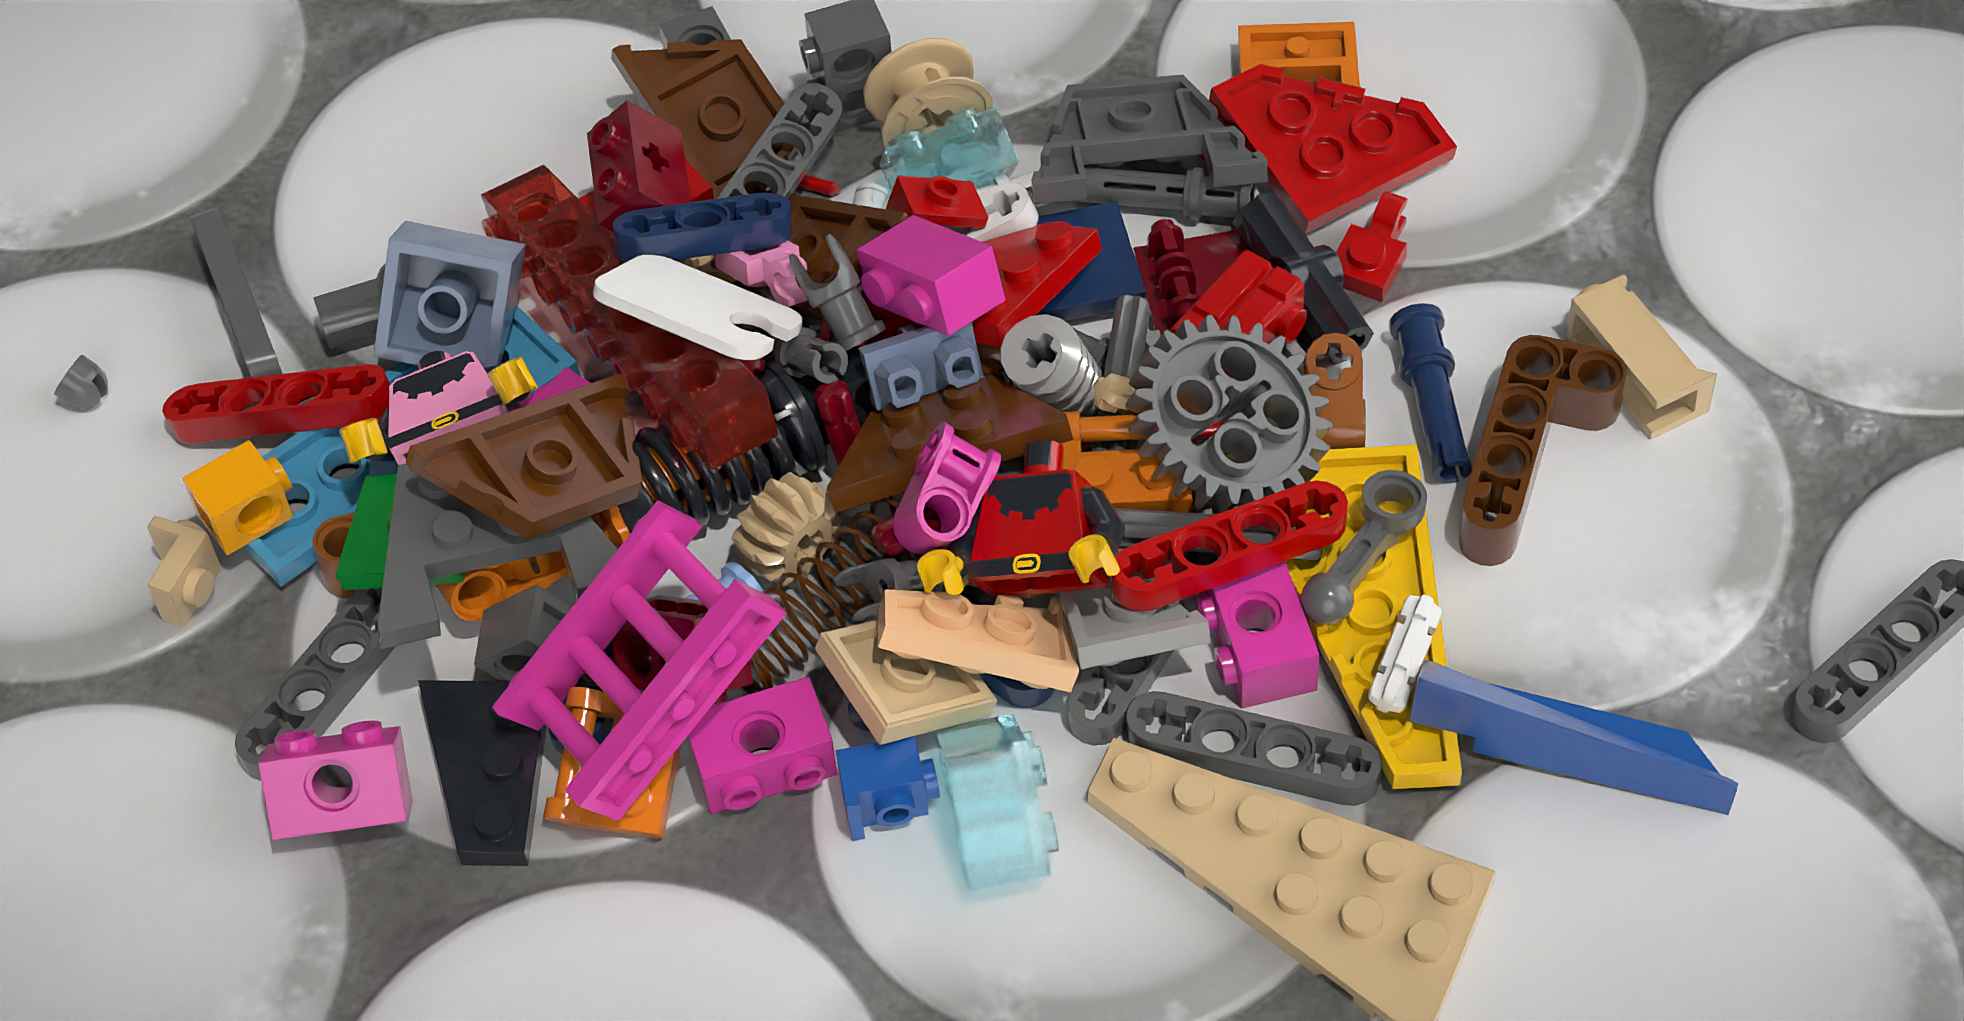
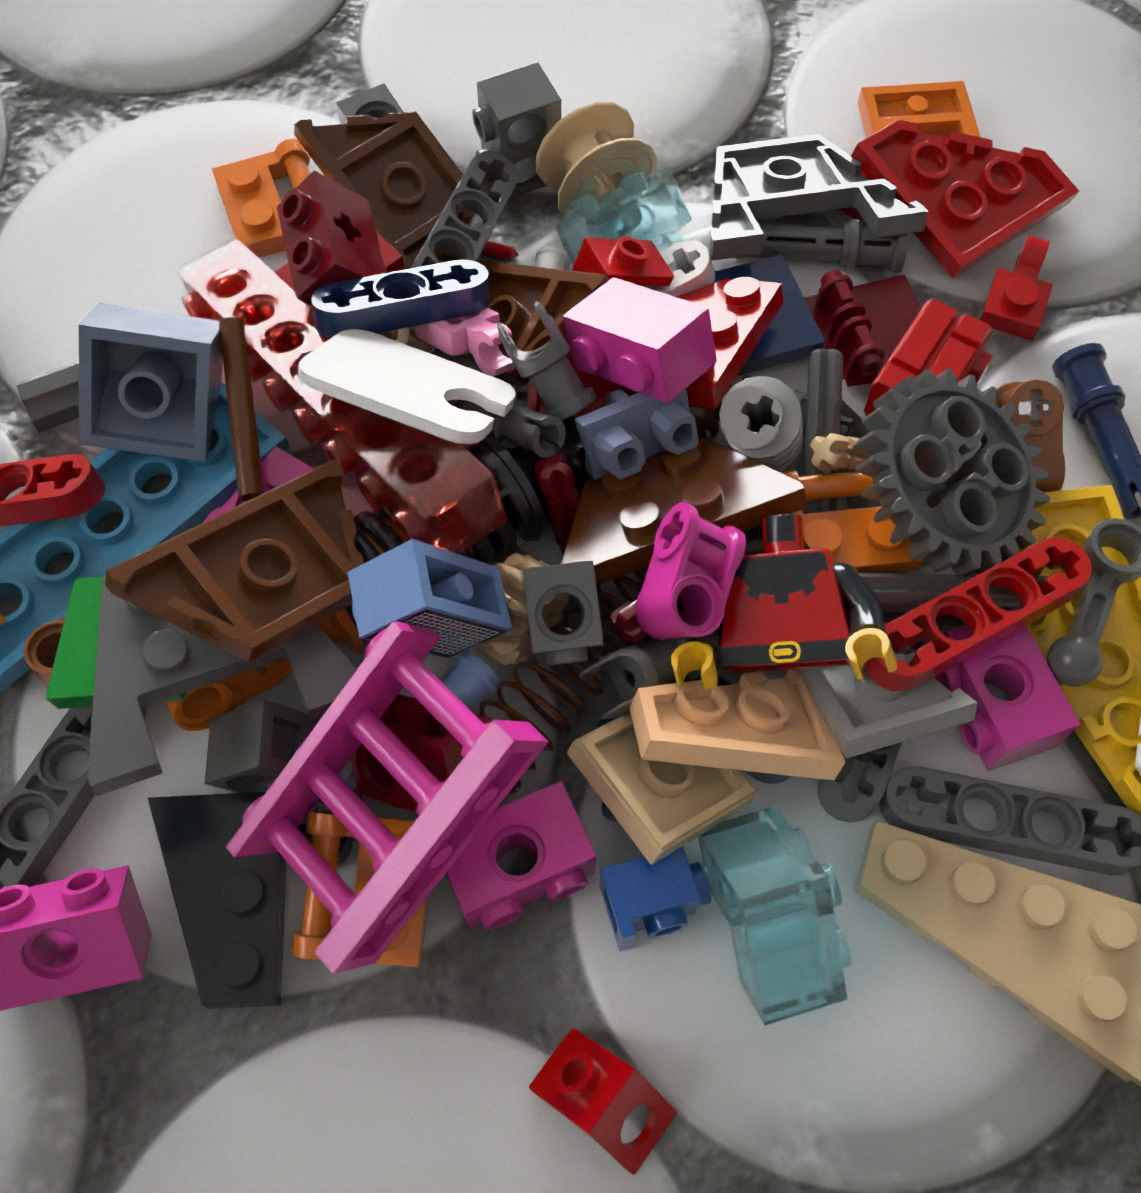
camera: 10 degrees left, 10 degrees up
torso [339,351,538,465] -> none
black piece [1232,192,1374,364] -> none
none -> orange plate [212,138,310,262]
none -> reddish brown bar [219,316,264,502]
none -> medium blue brick [348,539,513,658]
none -> dark grey brick [521,560,604,665]
none -> red bracket [529,1028,677,1175]

